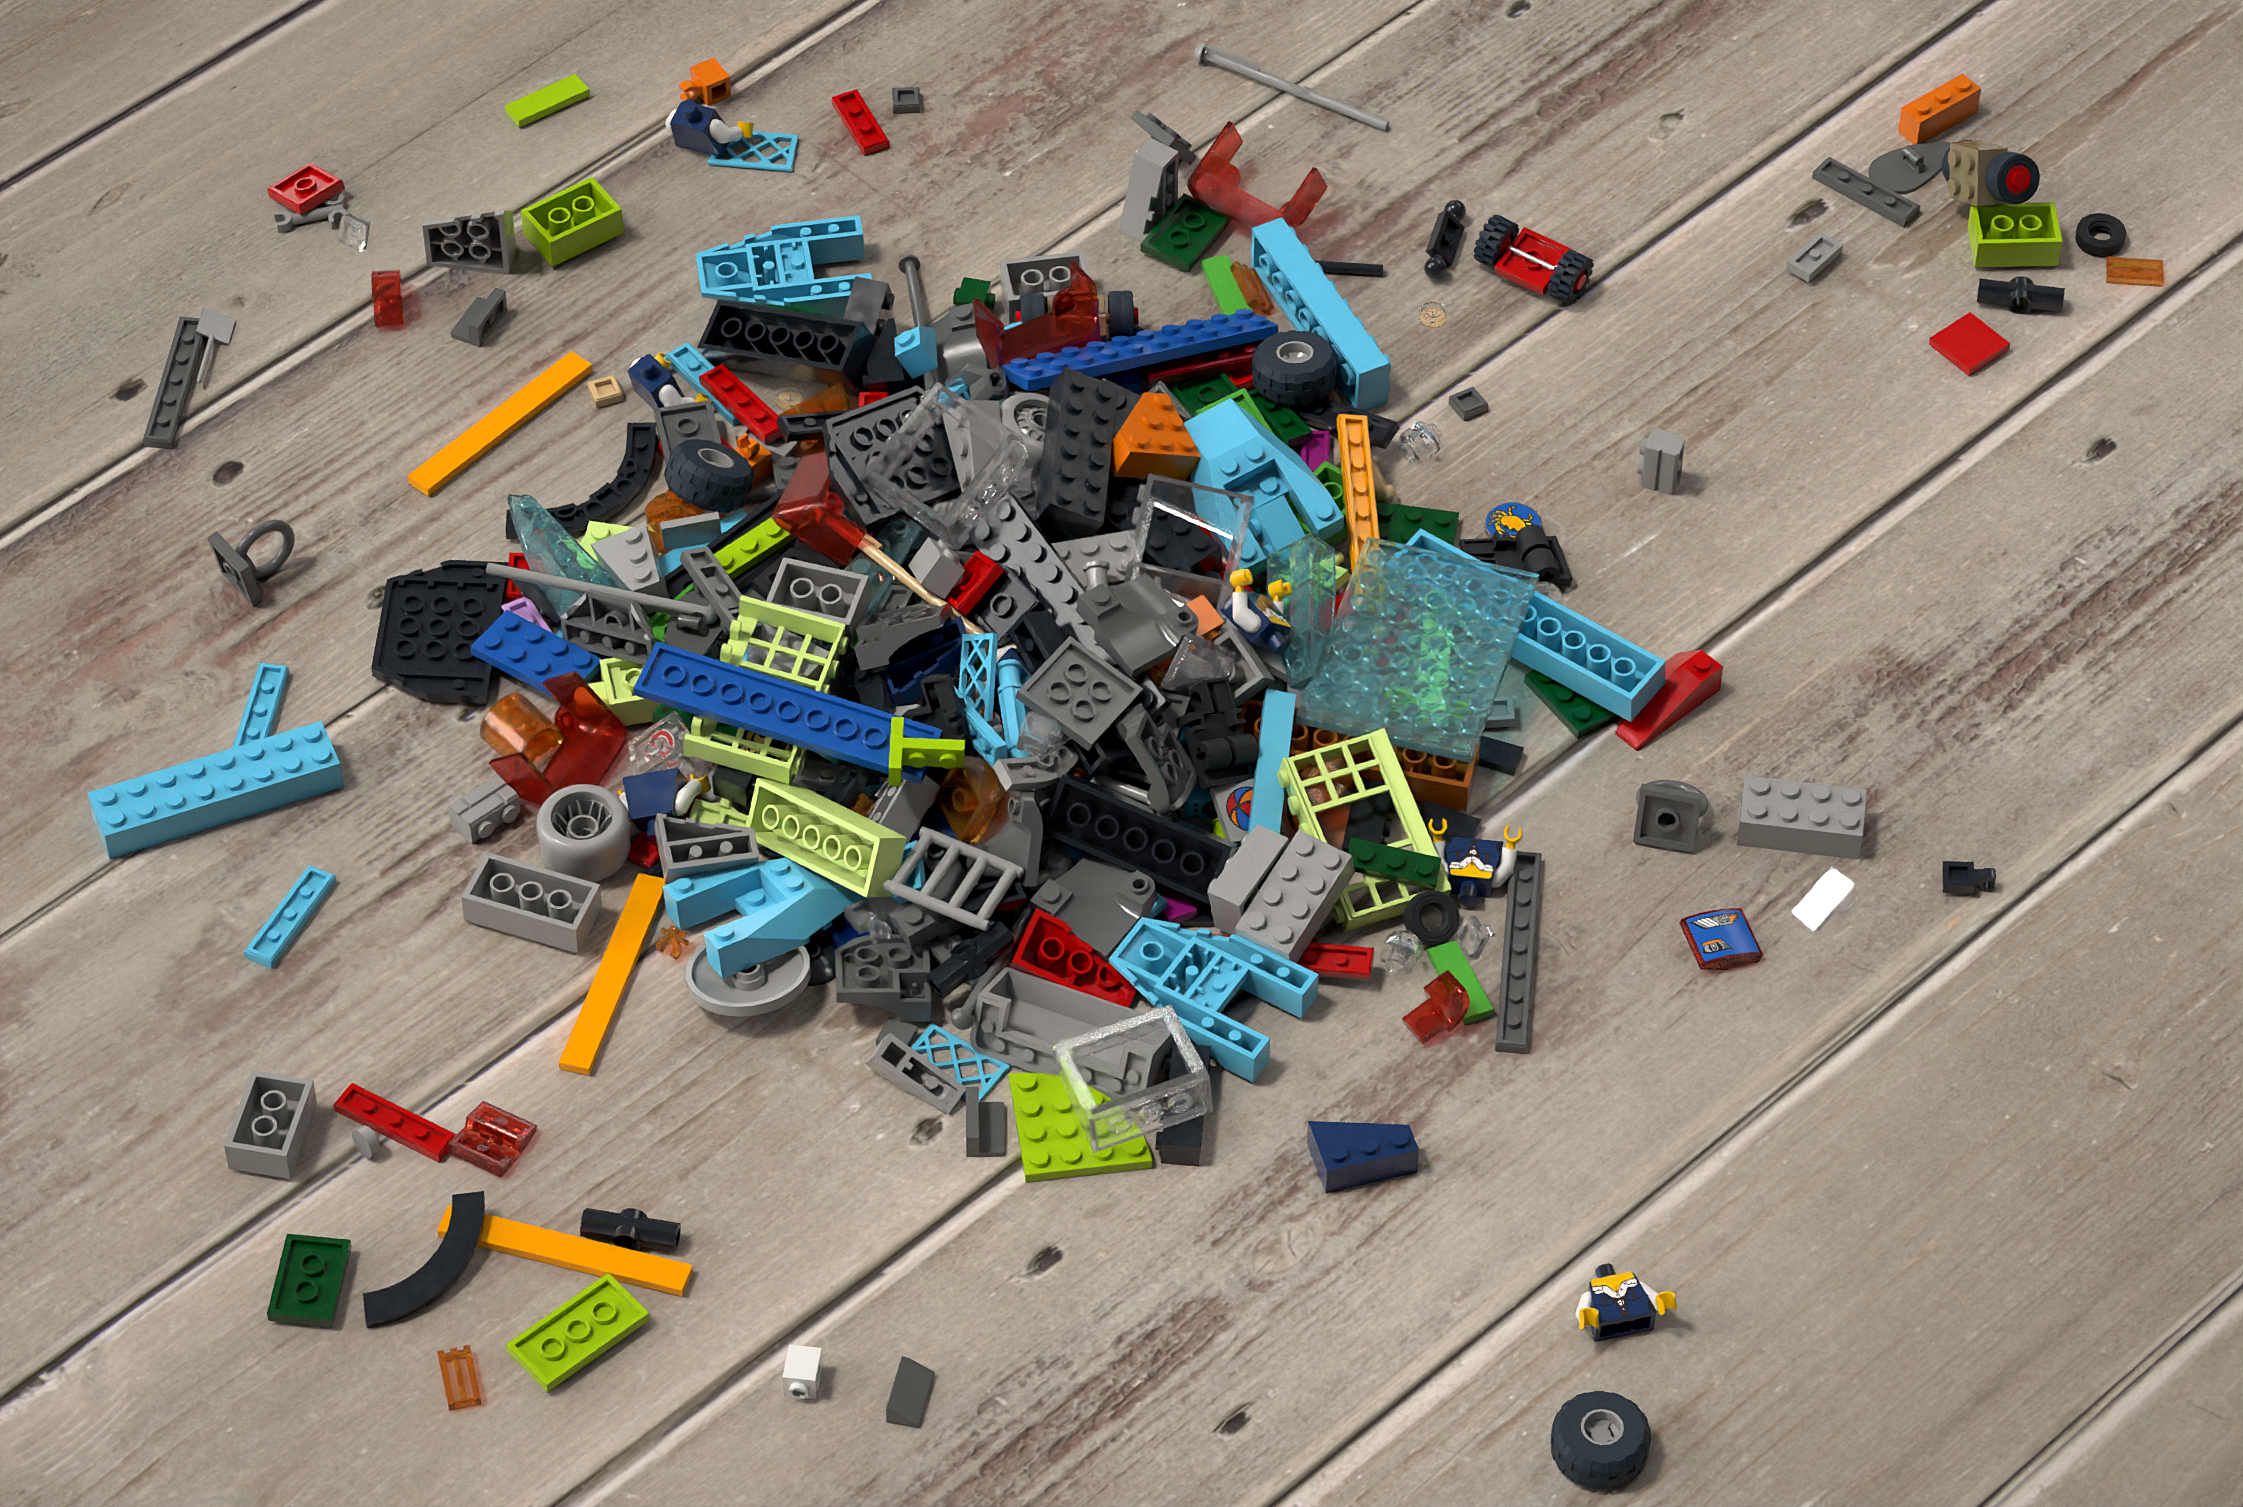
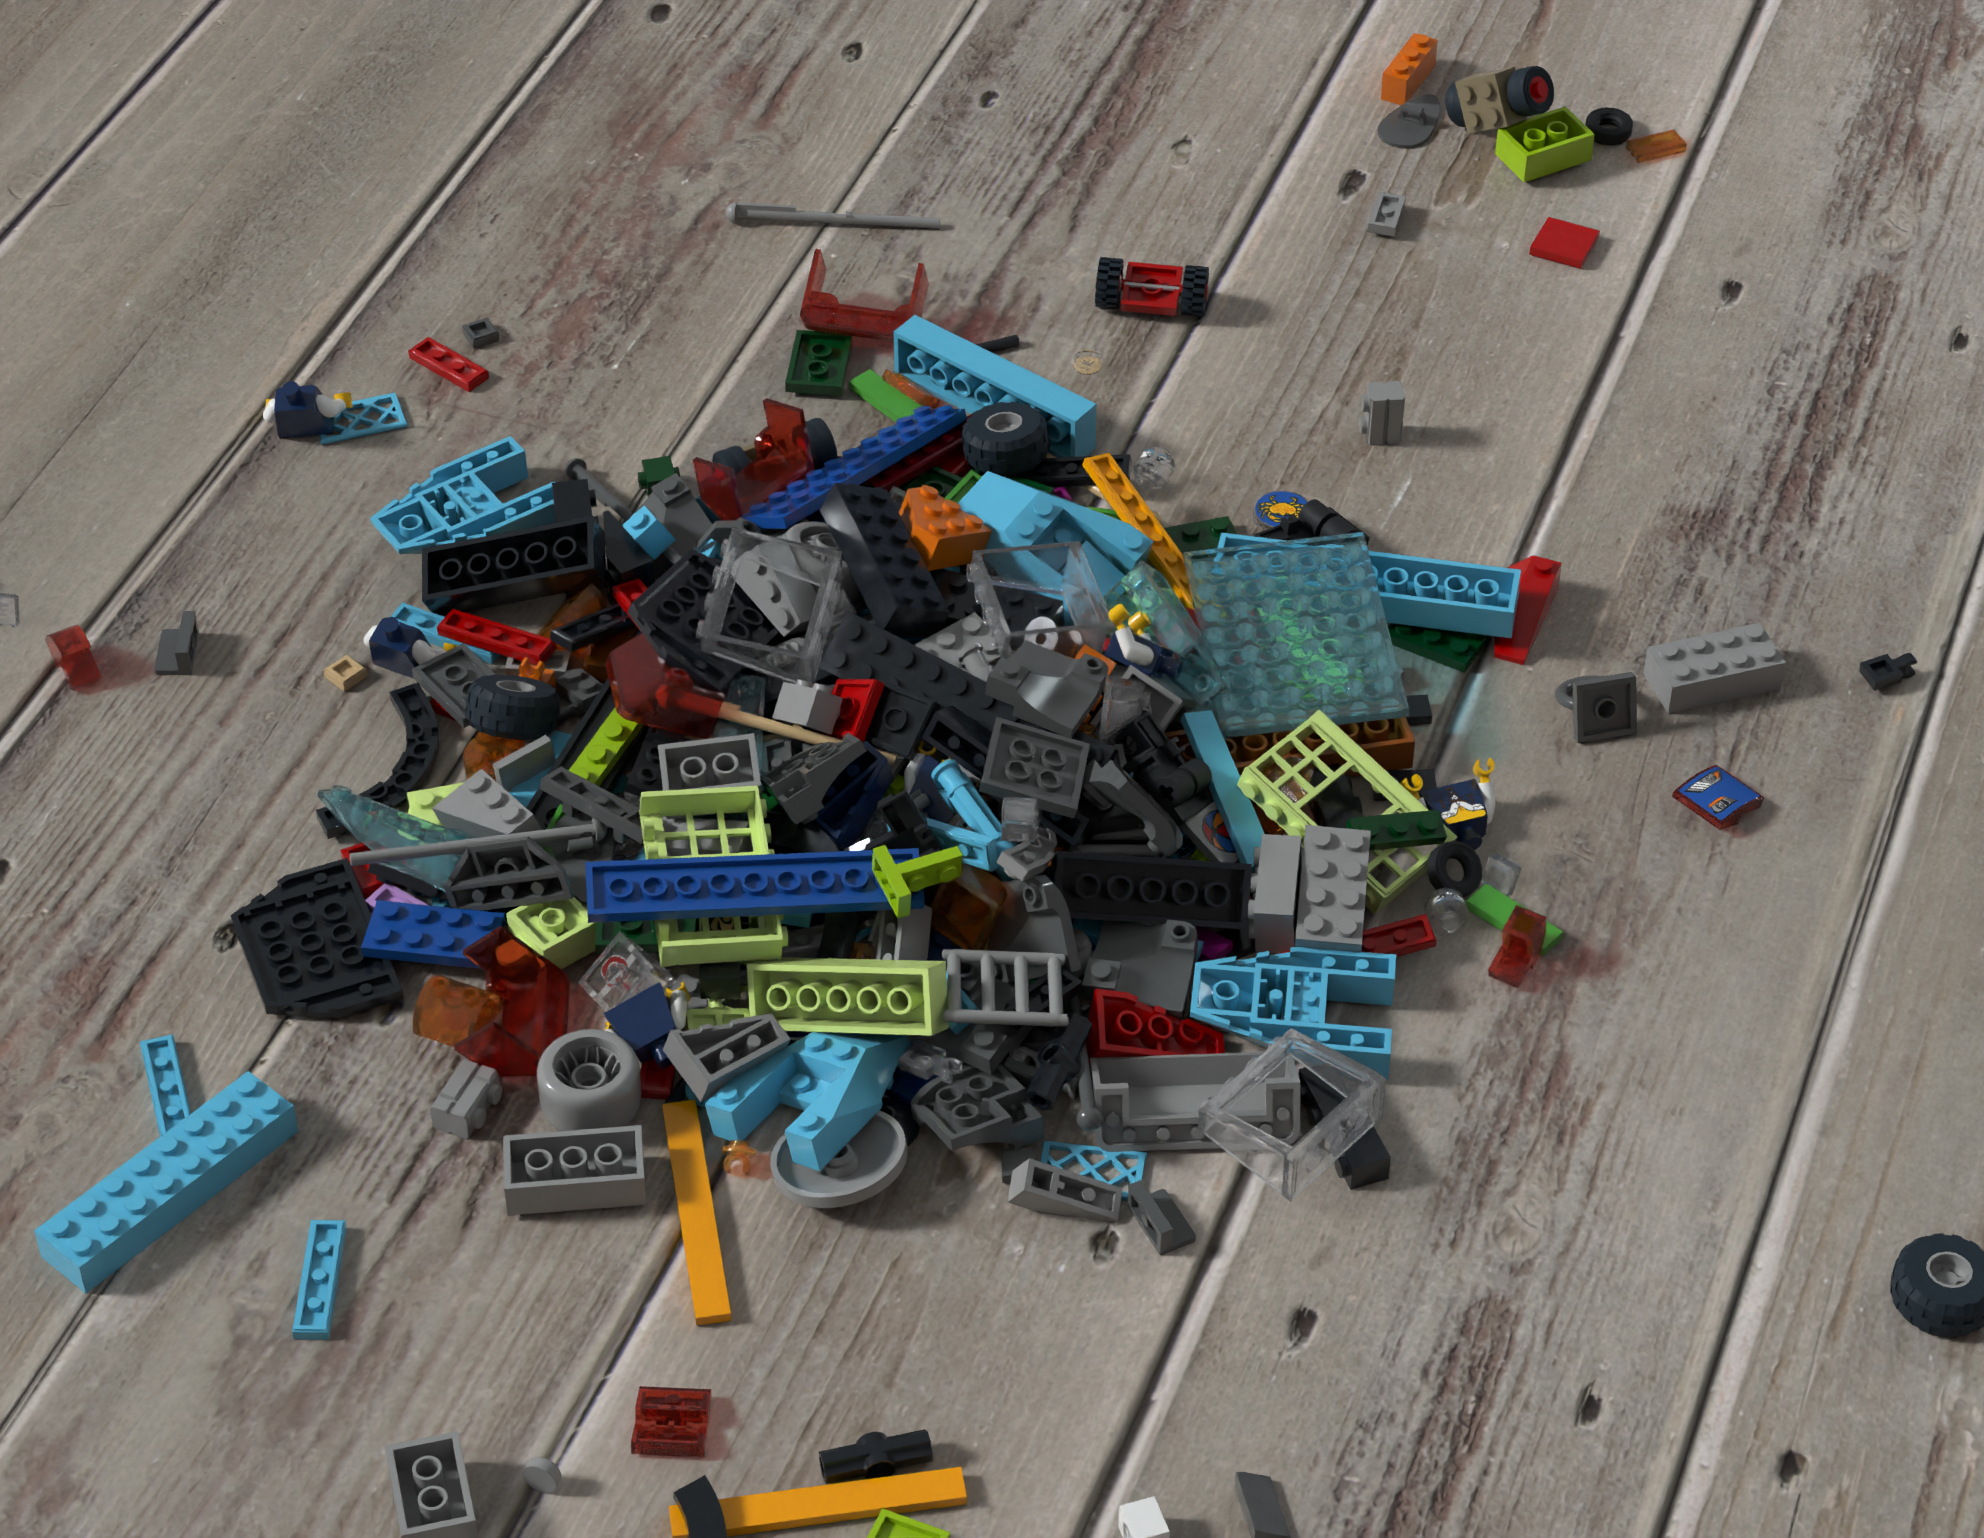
camera: 25 degrees left, 5 degrees down
dark grey tile [207,520,295,607] -> none
red tile [333,1083,457,1163] -> none
light orange tile [407,351,592,497] -> none
light grey wedge [422,210,517,274] -> none
lime tile [505,74,590,128] -> none
lime brick [521,177,624,267] -> none
orange brick [679,57,731,106] -> none
clear tile [776,384,805,412] -> none
medium azure window [959,633,998,722] -> none
light grey brick [1000,251,1093,324] -> none
lime plate [1008,1072,1152,1183] -> none
light grey wedge [1119,138,1179,242] -> none
dark grey plate [1131,110,1197,165] -> none
dark blue wedge [1307,1121,1419,1193] -> none
black plate [1424,200,1466,279] -> none
dark grey tile [1448,387,1488,421] -> none
dark grey tile [1495,851,1542,1054] -> none
torso [1575,1263,1678,1342] -> none
clear plate [1791,867,1858,934] -> none
dark grey tile [1812,157,1921,228] -> none
black piece [1977,276,2065,314] -> none

